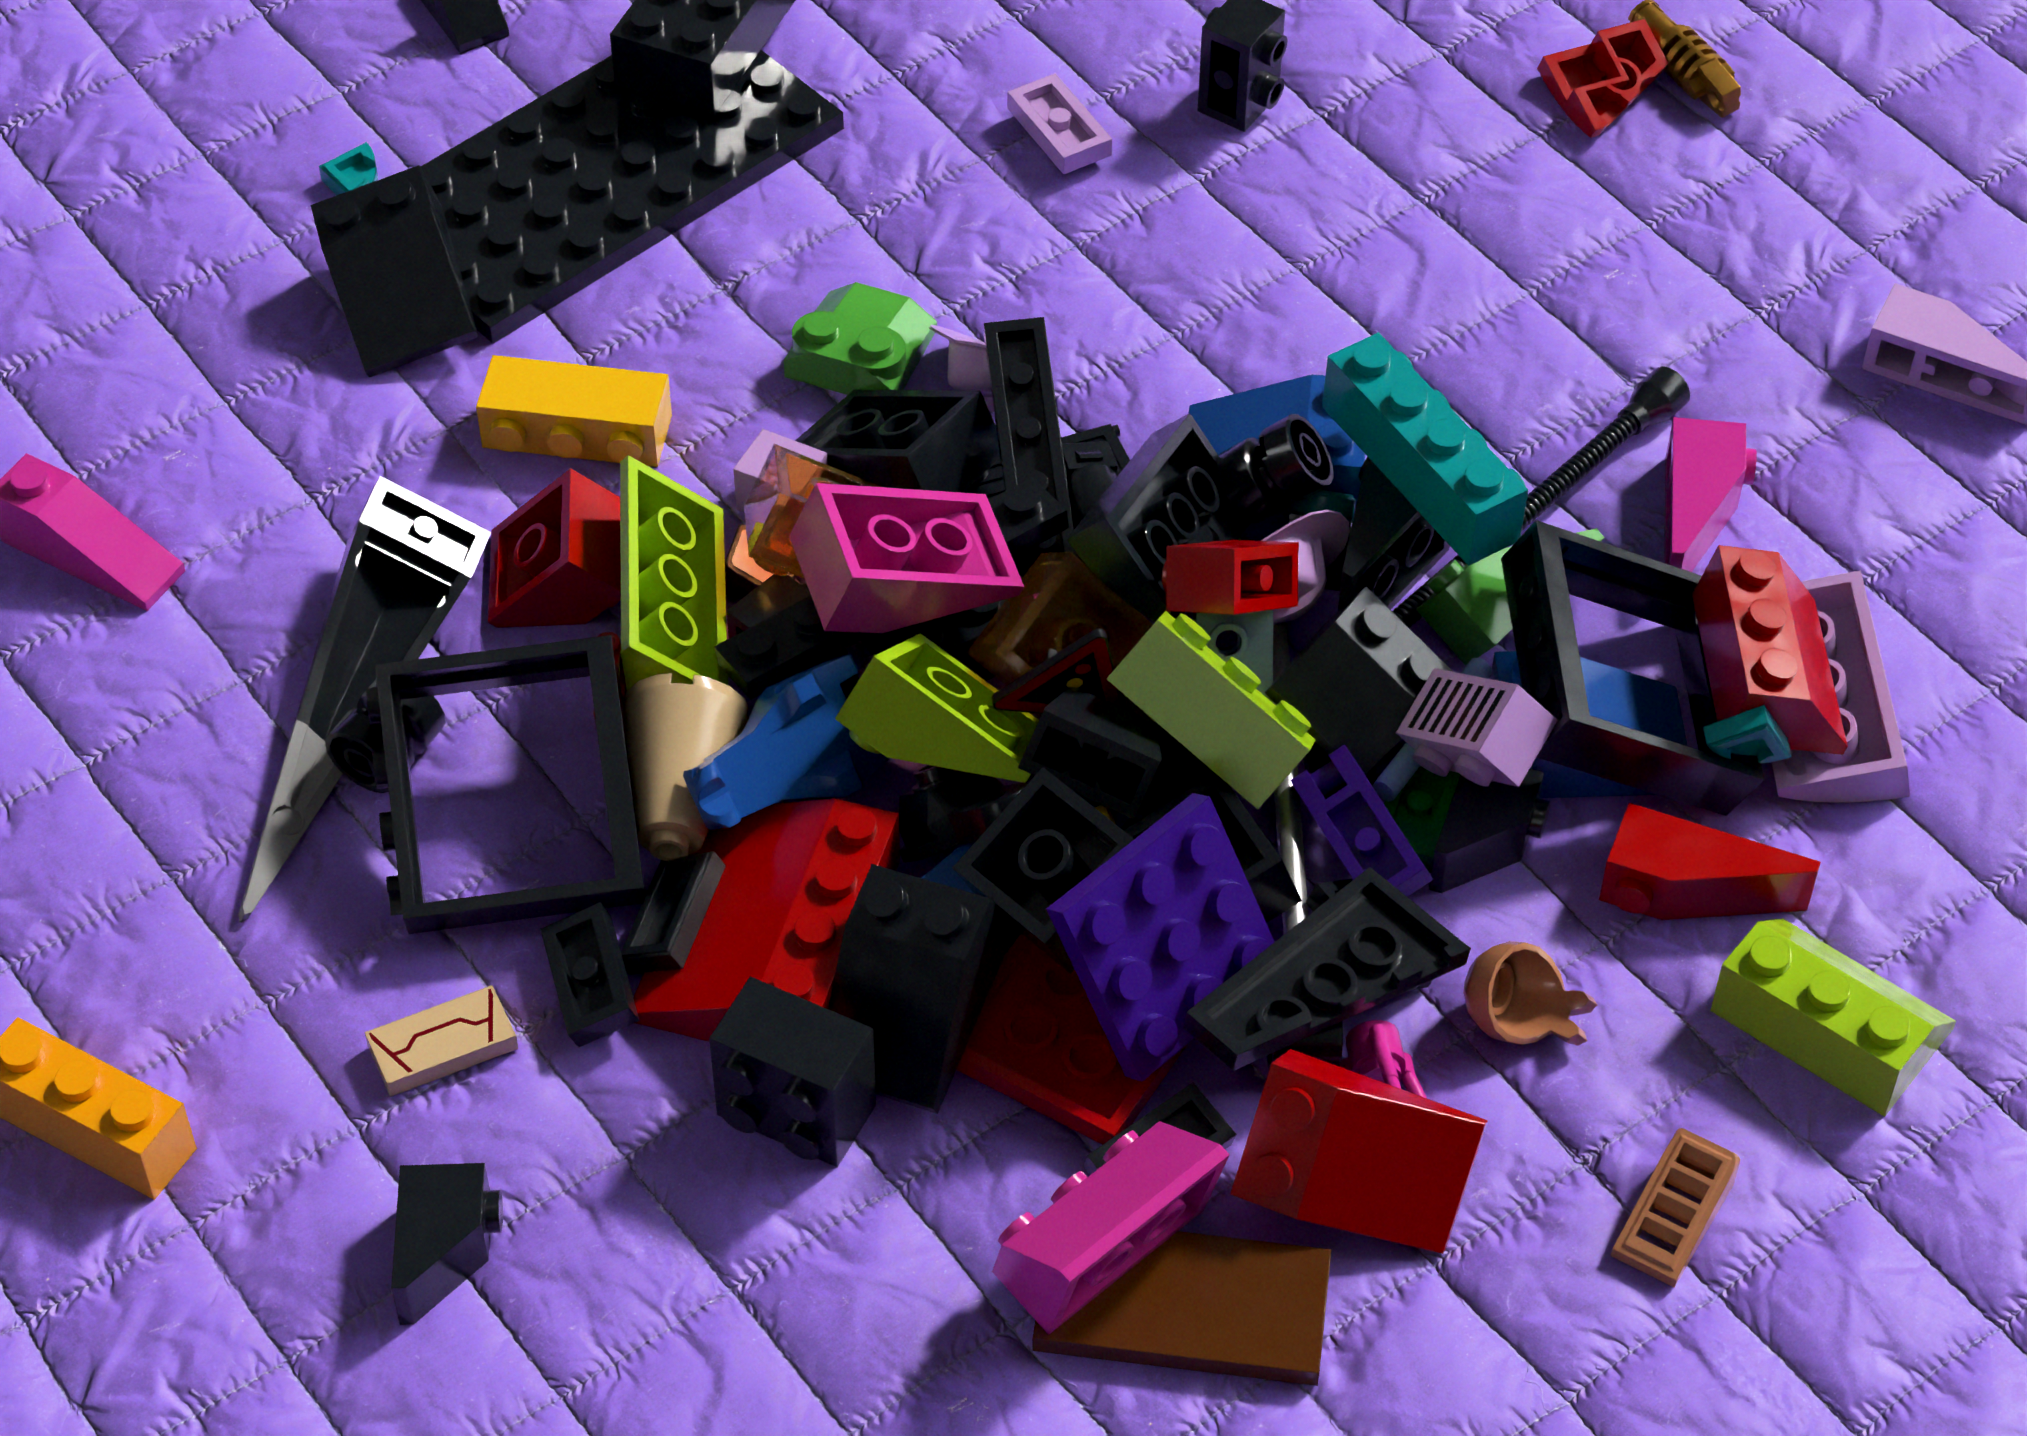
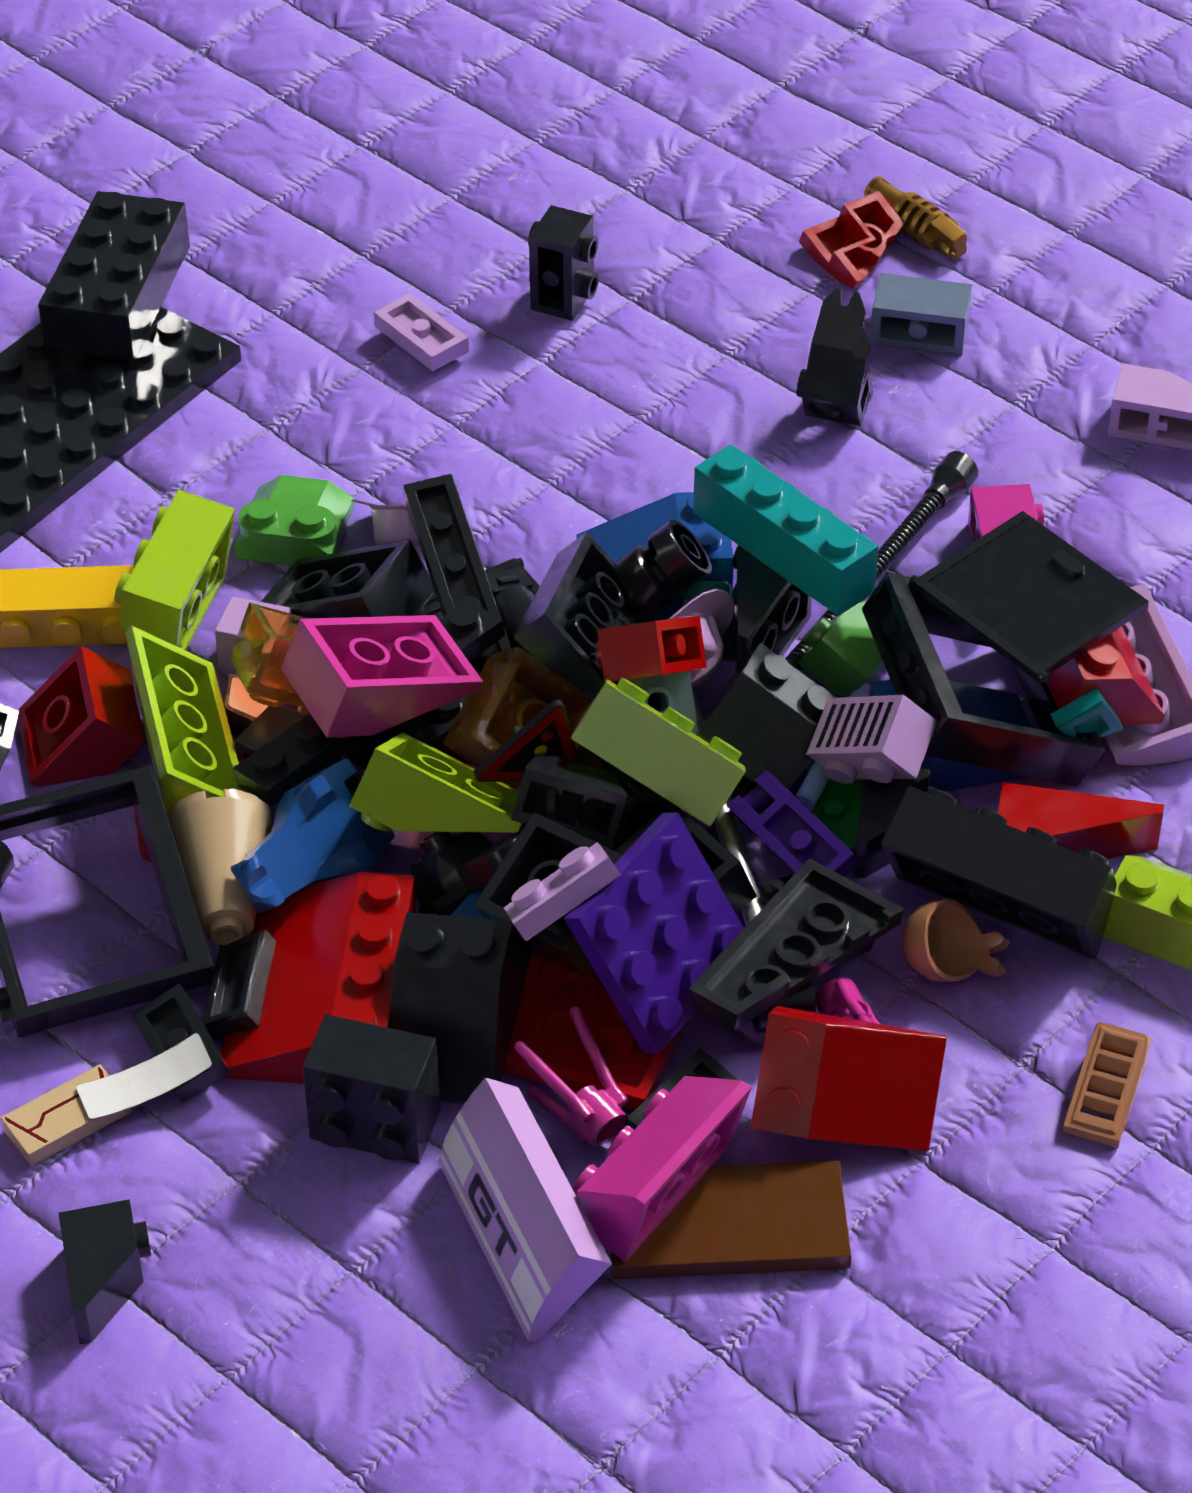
camera: 10 degrees left, 5 degrees down
none -> white sticker [76,1033,212,1119]
none -> lime slope [114,489,235,651]
none -> lavender slope [438,1078,612,1343]
none -> lavender plate [504,842,621,941]
none -> dark pink plant [515,1006,629,1147]
none -> black piece [796,288,873,426]
none -> sand blue brick [870,273,973,355]
none -> black slope [881,786,1117,960]
none -> black piece [909,511,1149,683]

